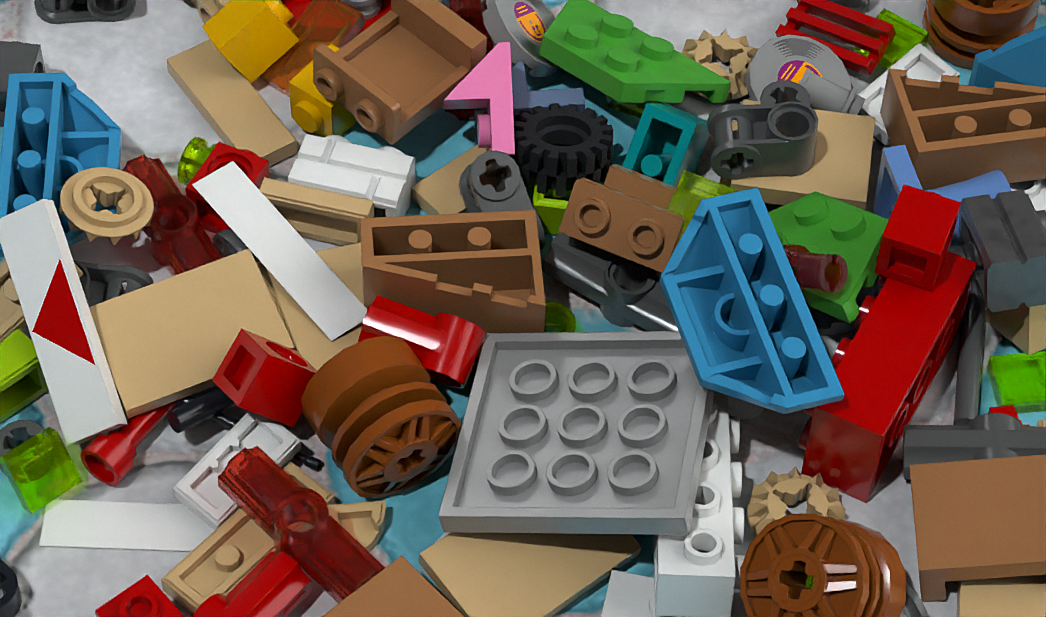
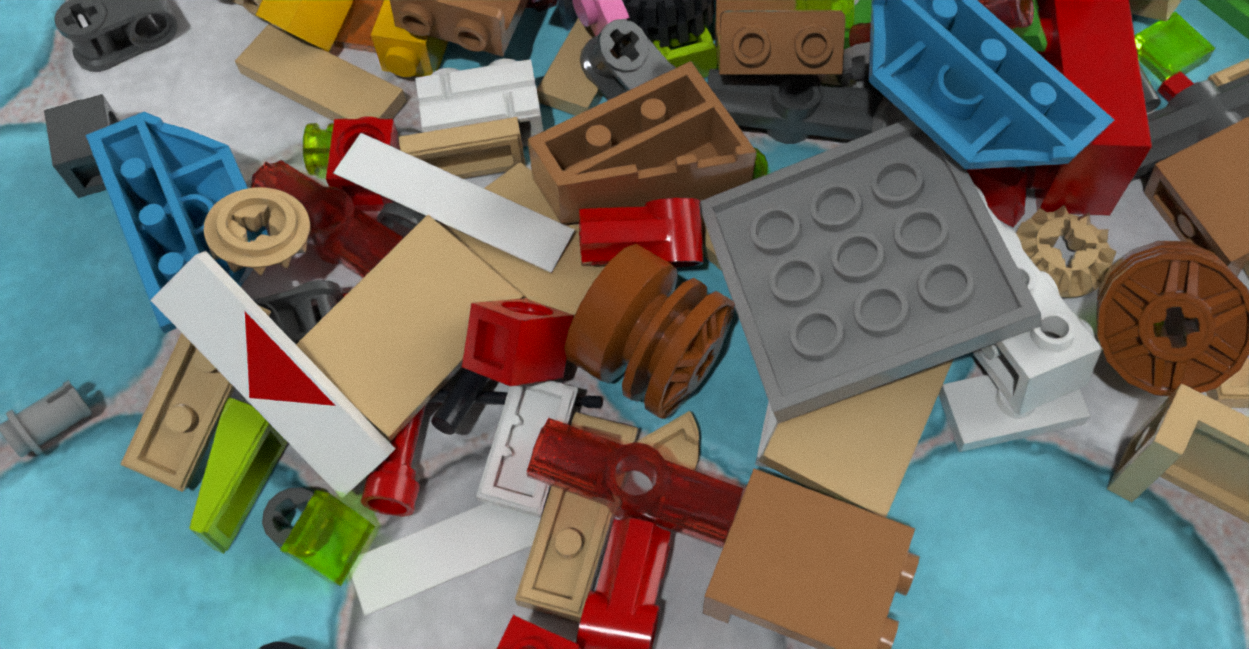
camera: 20 degrees left, 10 degrees up
none -> red tile [966,167,1027,228]

